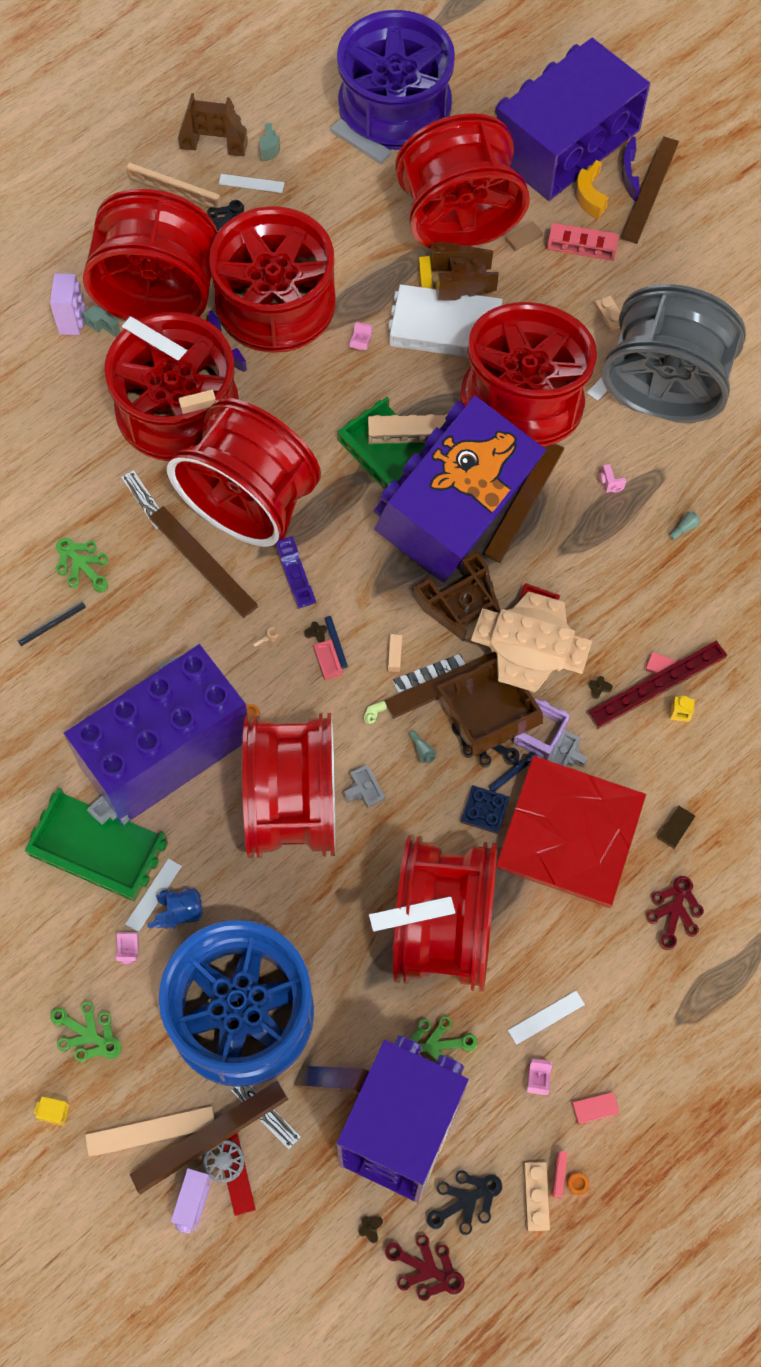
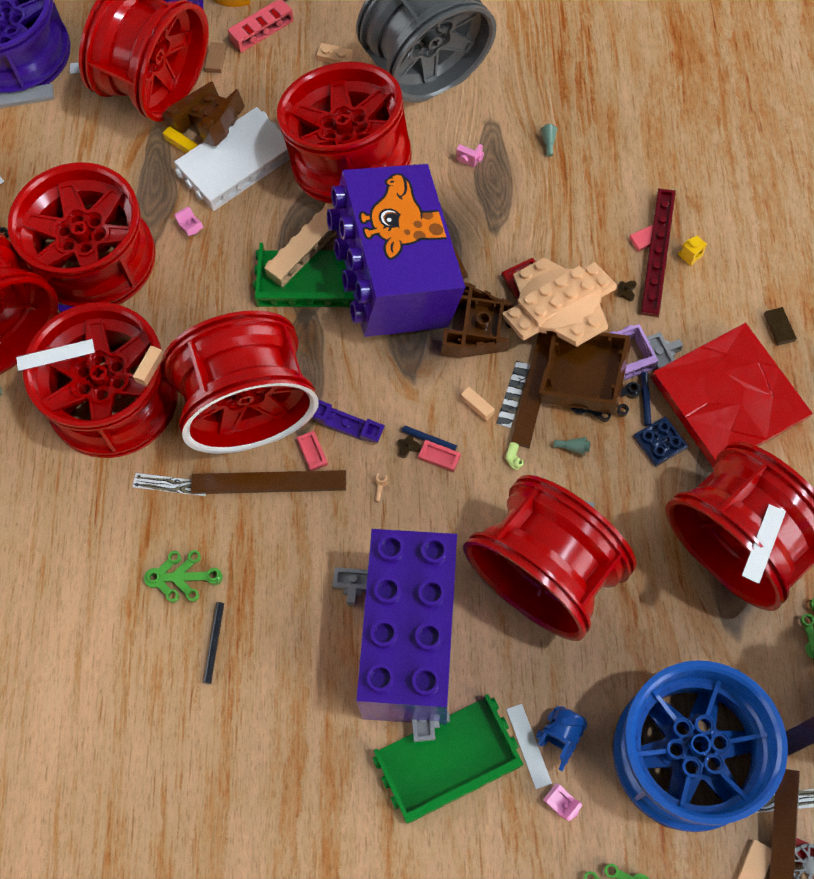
camera: 45 degrees left, 0 degrees up
none -> coral tile [296,430,328,471]

